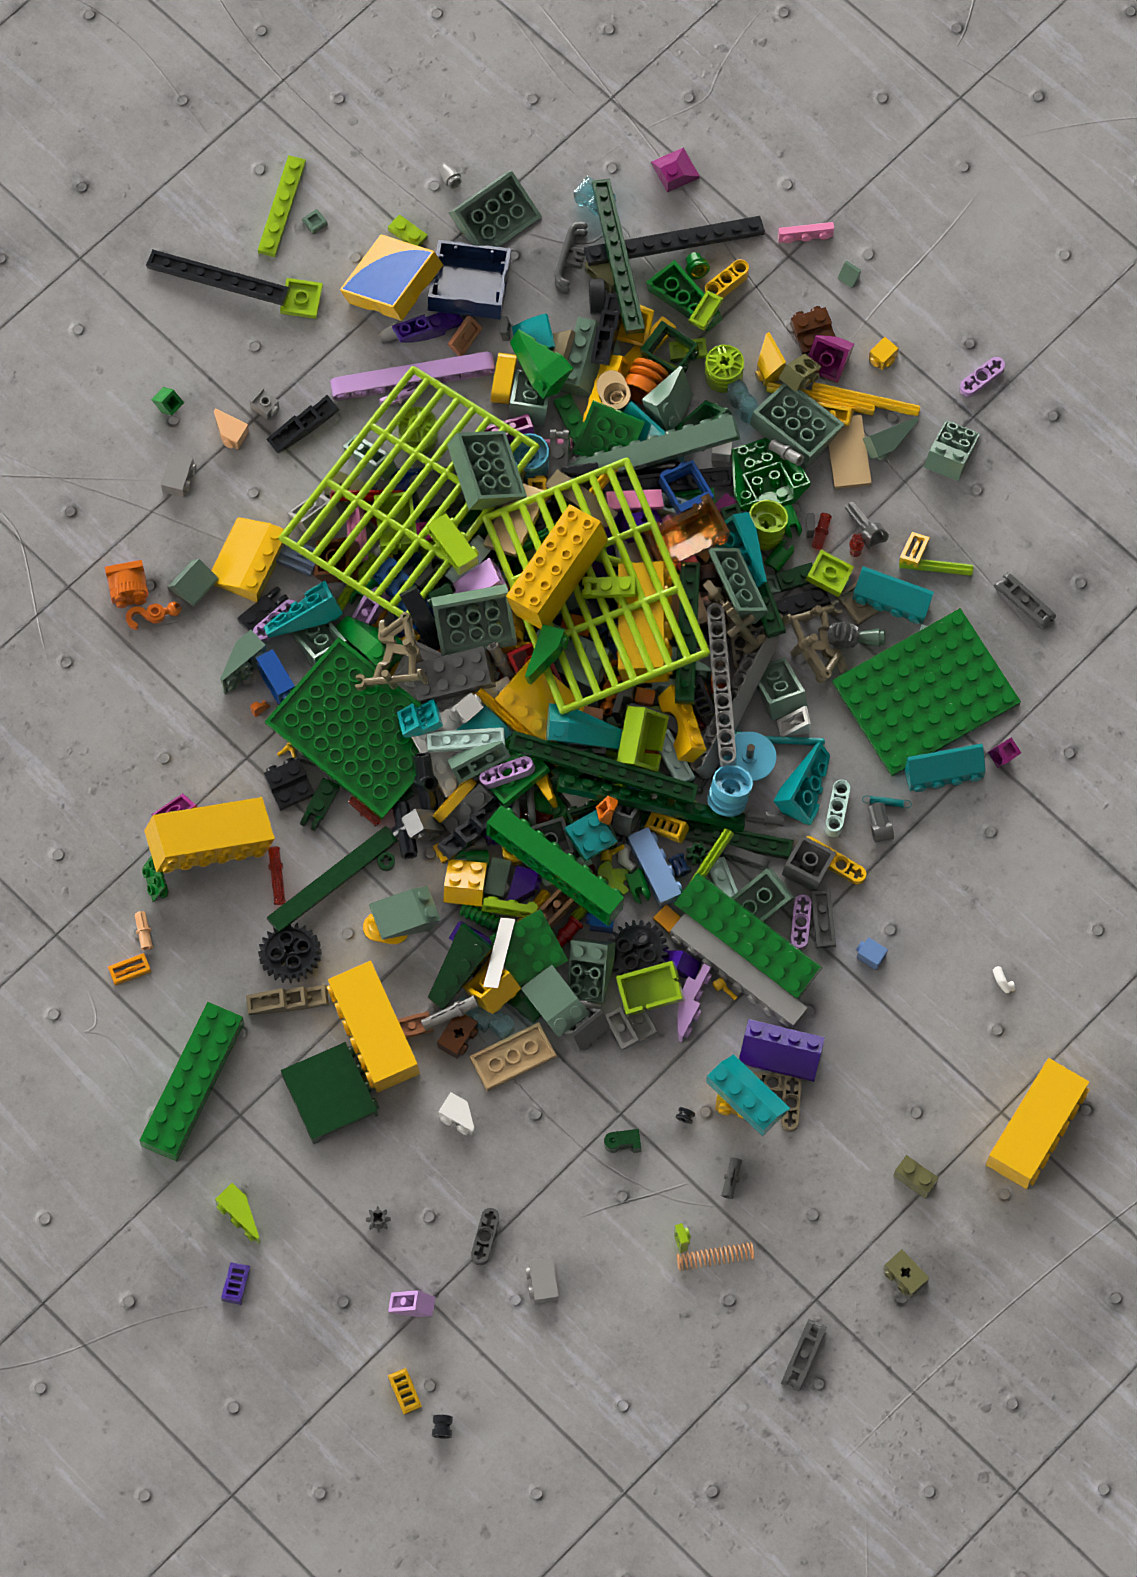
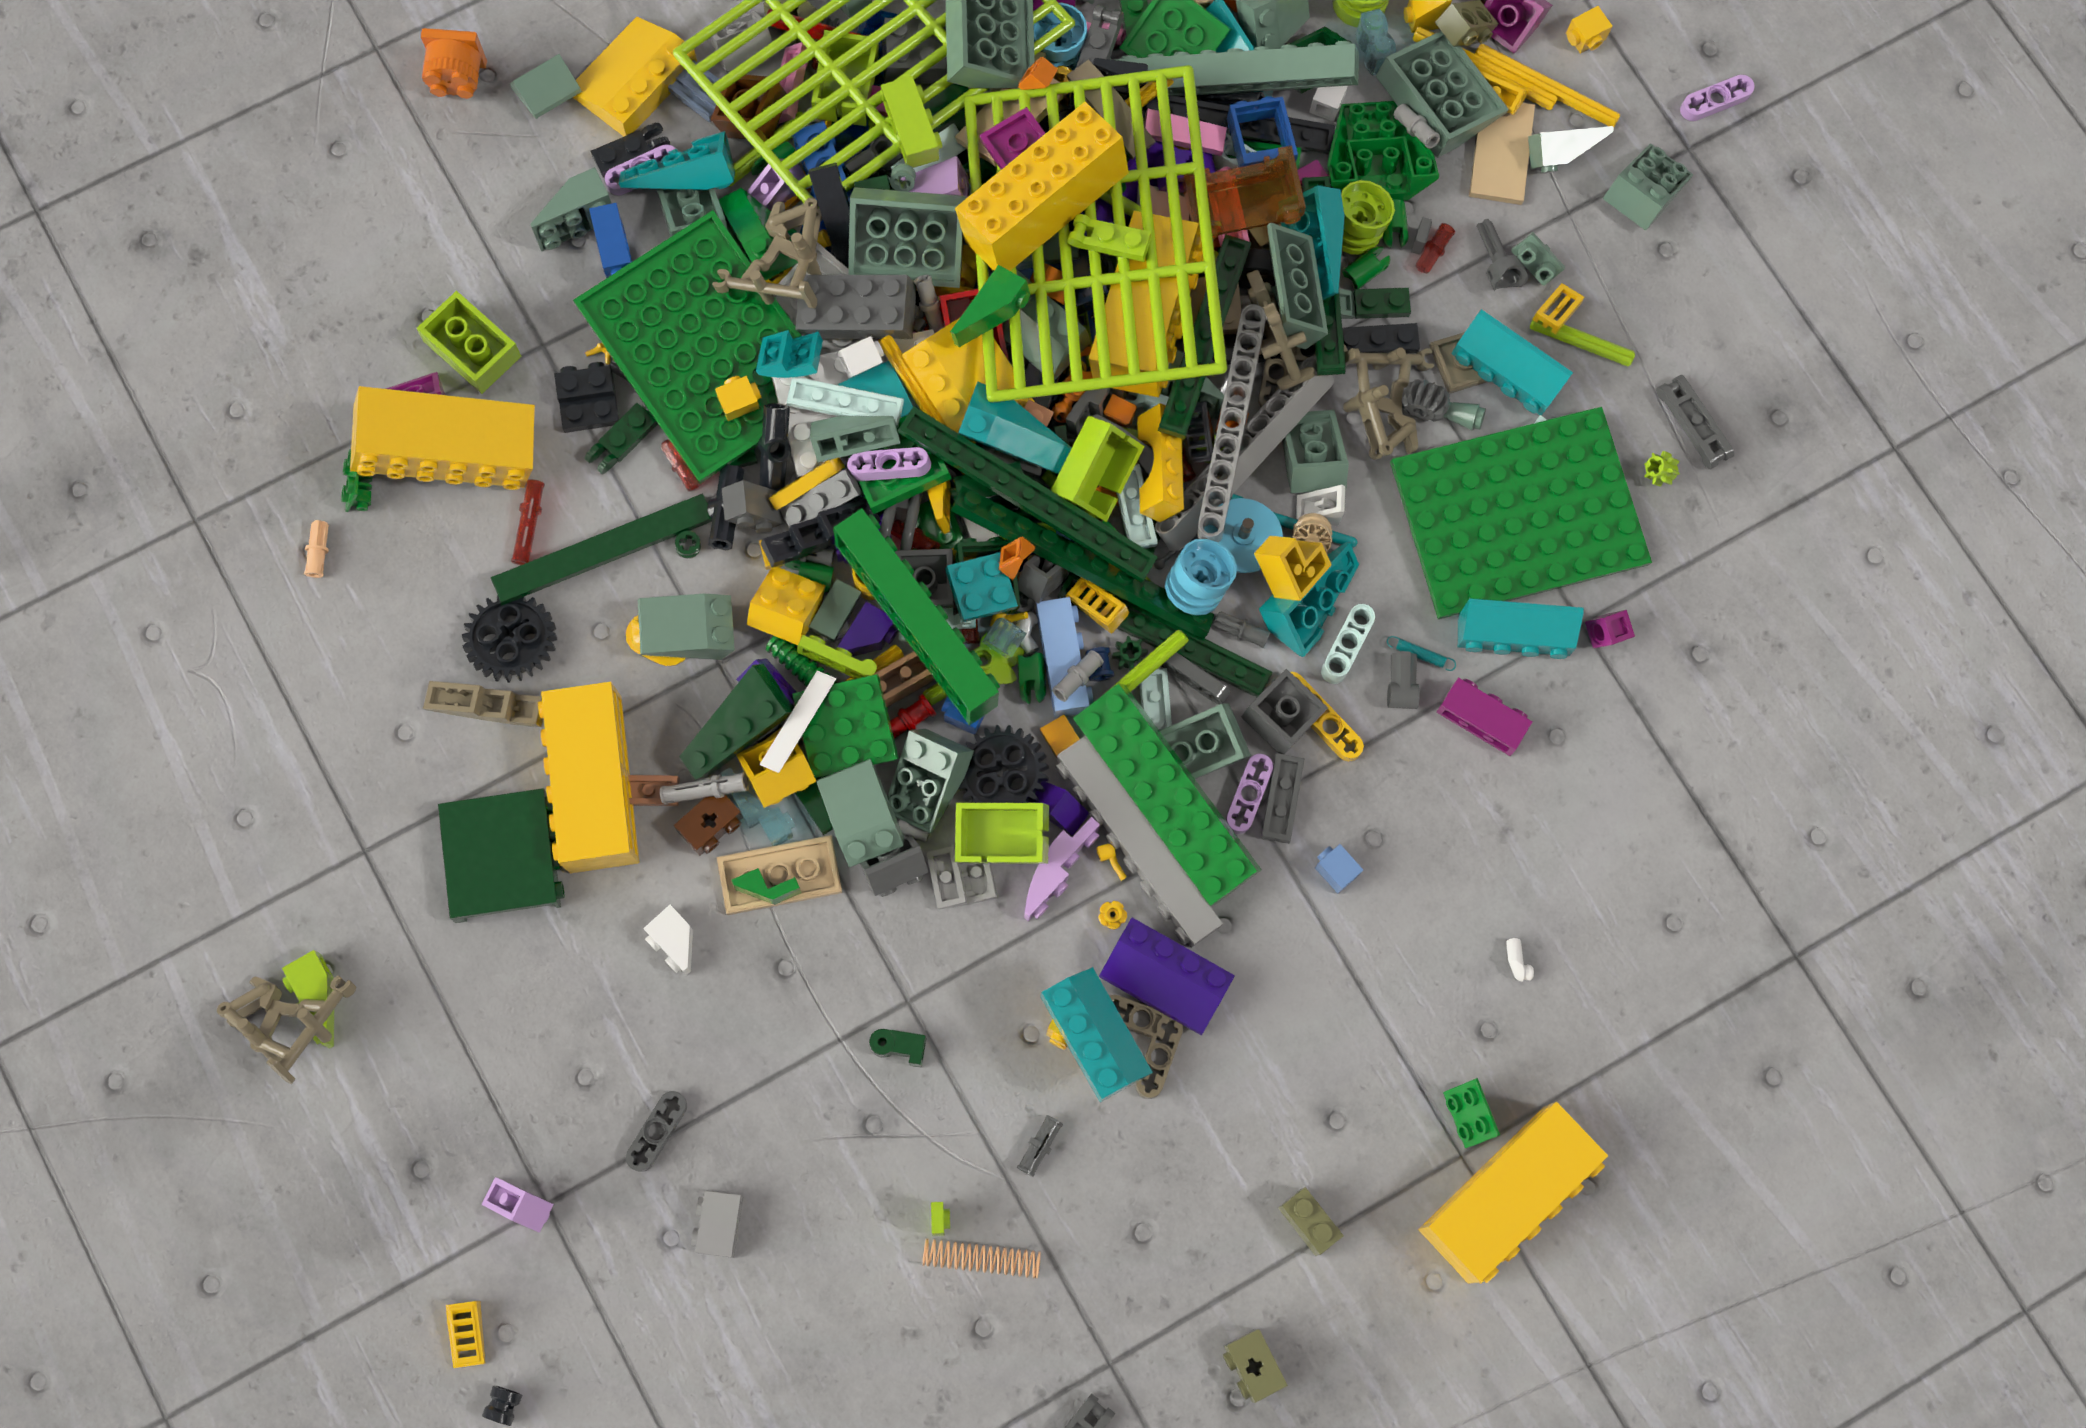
camera: 10 degrees right, 5 degrees up
light orange tile [108,953,151,986] -> none
orange piece [126,602,181,630] -> none
green brick [139,1002,245,1162] -> none
dark purple slope [221,1262,250,1305] -> none
orange tile [250,700,271,717] -> none
dark grey gear [366,1206,391,1233] -> none
black bush [676,1107,695,1124] -> none
lime plate [806,550,854,597] -> none
clear red axle [849,533,864,557] -> none
none -> dark tan piece [217,975,357,1084]
none -> lime brick [416,290,522,394]
none -> yellow brick [715,376,761,421]
none -> green slope [731,868,802,905]
none -> sand green bush [890,164,916,192]
none -> magenta plate [979,107,1046,170]
none -> clear light blue brick [982,618,1027,658]
none -> orange slope [1018,56,1058,90]
none -> light grey pin [1052,650,1104,702]
none -> yellow plate [1098,901,1127,929]
none -> yellow brick [1254,536,1331,601]
none -> tan wheel [1292,513,1332,553]
none -> magenta brick [1436,677,1533,756]
none -> green hinge [1443,1078,1500,1148]
none -> sand green hips [1511,231,1565,286]
none -> lime gear [1644,451,1680,487]

